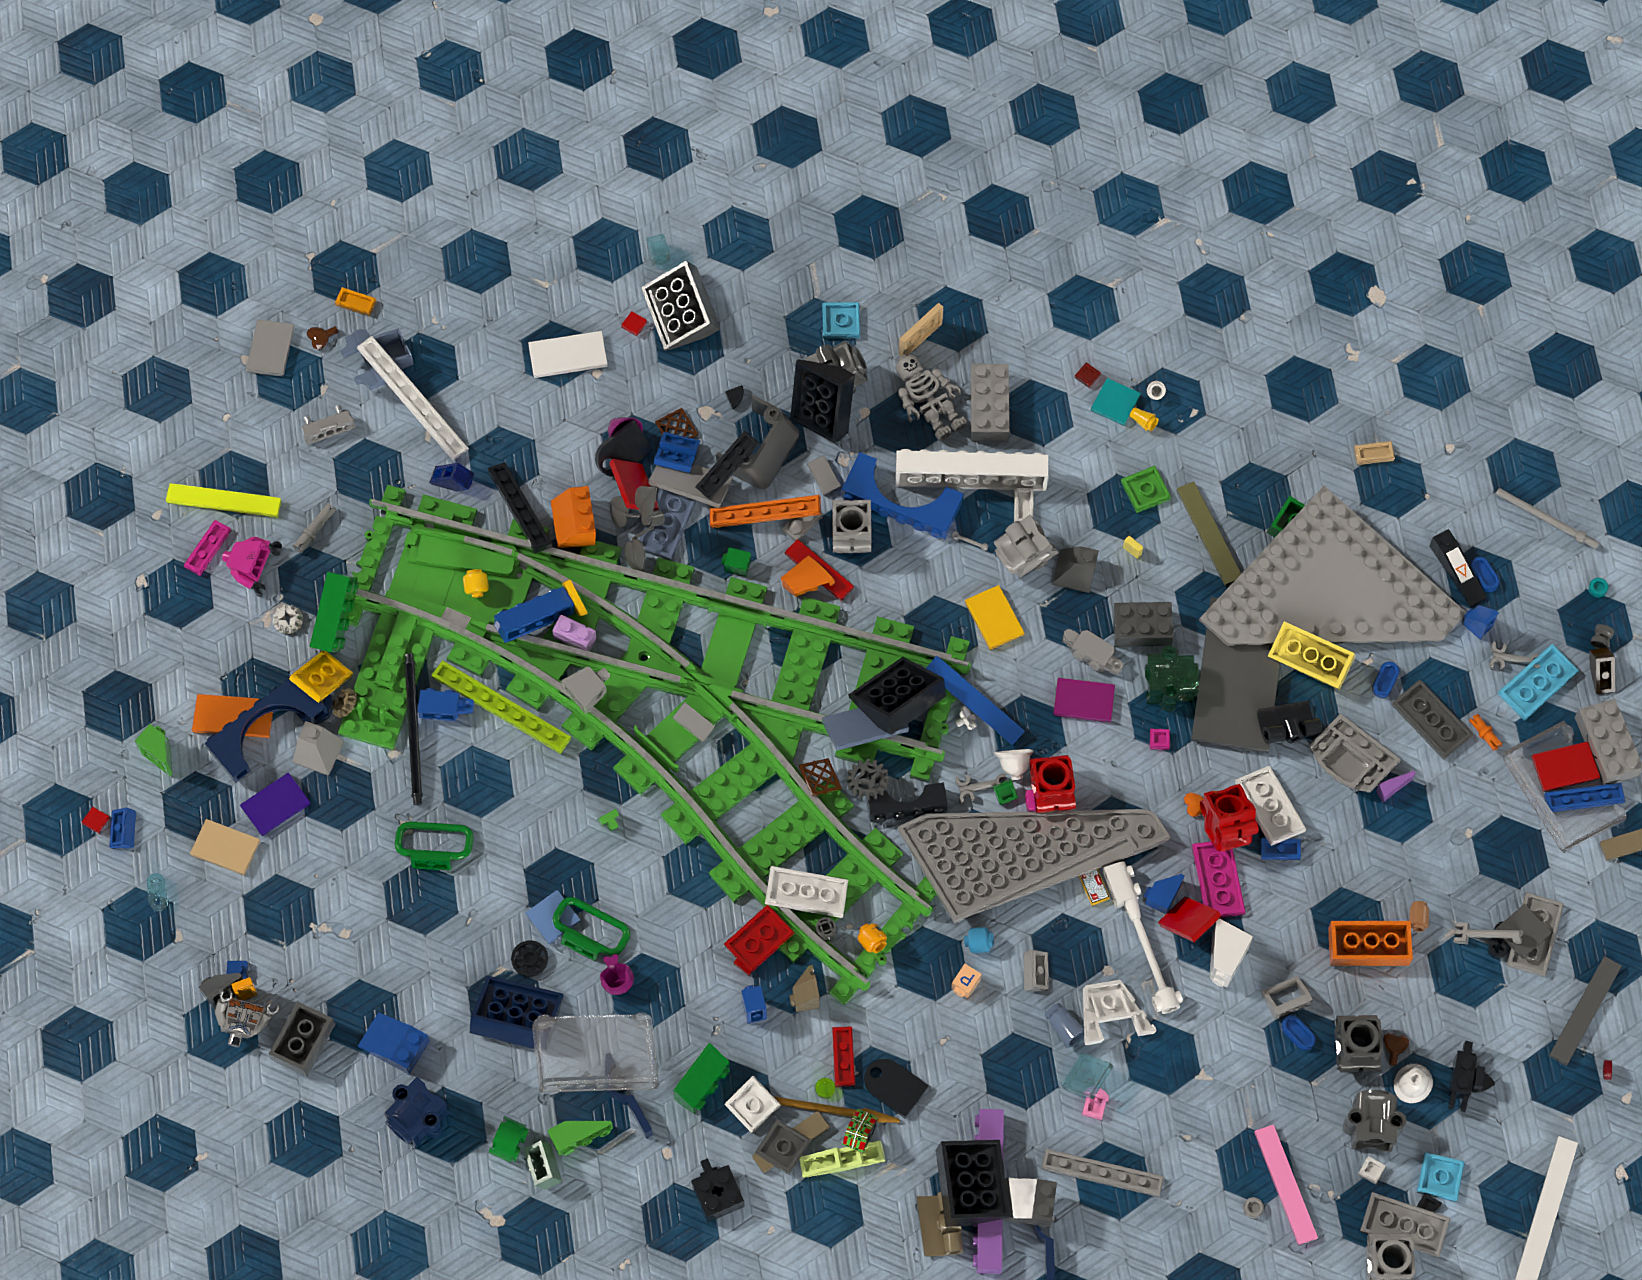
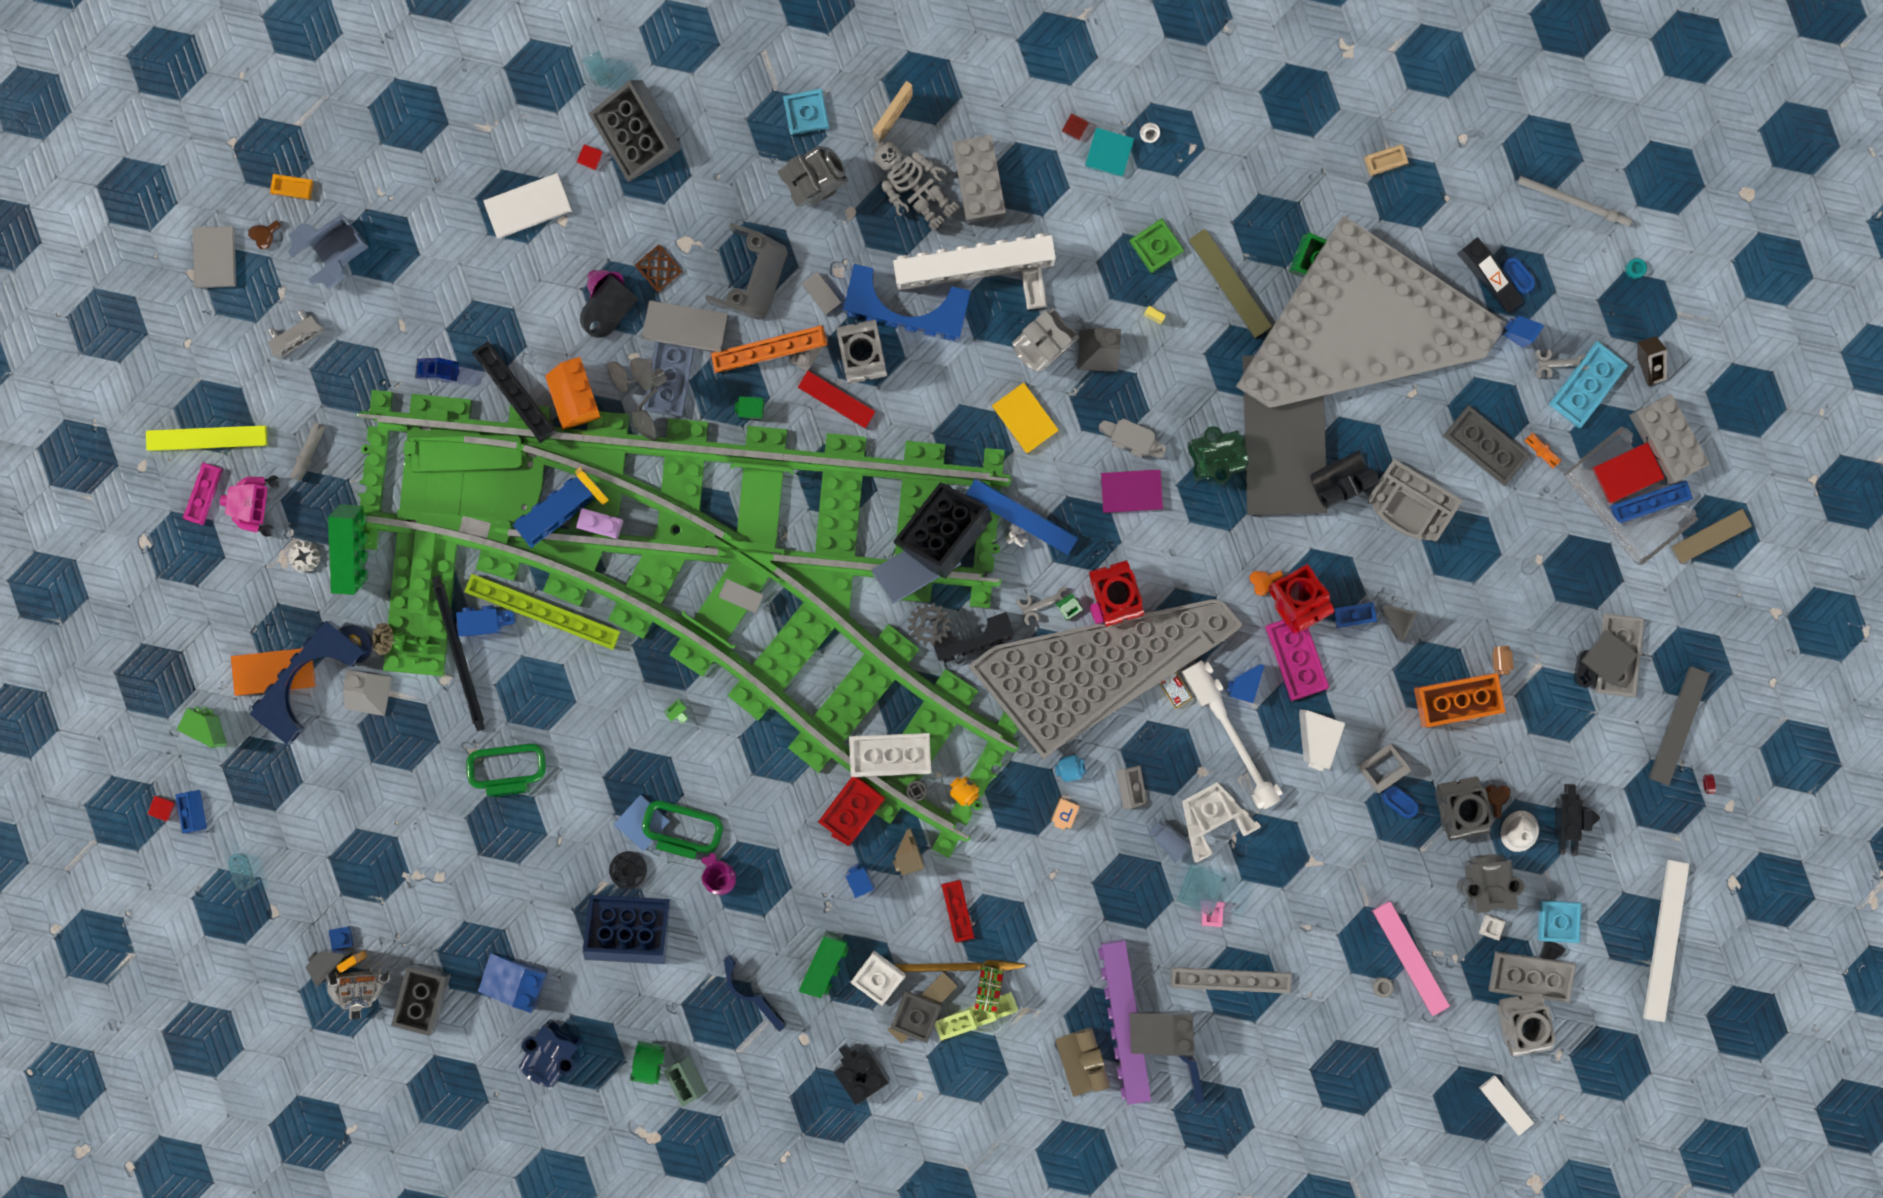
camera: 10 degrees left, 20 degrees up
tan tile [190,819,260,876] -> none
dark purple tile [240,772,311,836] -> none
yellow tile [289,650,353,703] -> none
white tile [357,336,469,461] -> none
yellow head [463,569,489,598] -> none
clear windscreen [532,1013,660,1092] -> none
bright green slope [547,1121,613,1156] -> none
light grey torso [562,667,611,714] -> none
red tile [609,459,659,511] -> none
blue slope [654,432,700,473] -> none
black tile [695,430,760,500] -> none
black tile [725,385,744,410] -> none
orange slope [781,556,835,597] -> none
black slope [790,359,855,443] -> none
reddish brown window [799,758,842,796] -> none
clear neon green tile [815,1078,835,1099] -> none
black tile [864,1059,929,1119] -> none
black slope [935,1140,1011,1227] -> none
light grey hinge [951,531,988,551] -> none
white hat [994,749,1034,780] -> none
dark grey brick [1112,602,1174,647] -> none
yellow cone [1130,407,1159,431] -> none
dark pink tile [1150,729,1170,750] -> none
red tile [1158,896,1221,942] -> none
white tile [1235,766,1306,846] -> none
light yellow slope [1268,621,1356,690] -> none
blue tile [1372,662,1400,698] -> none
medium lavender slope [1376,771,1416,802] -> none
light grey hinge [1453,923,1523,944] -> none
dark grey wheel [1590,624,1615,649] -> none
none -> dark grey slope [1379,605,1418,642]

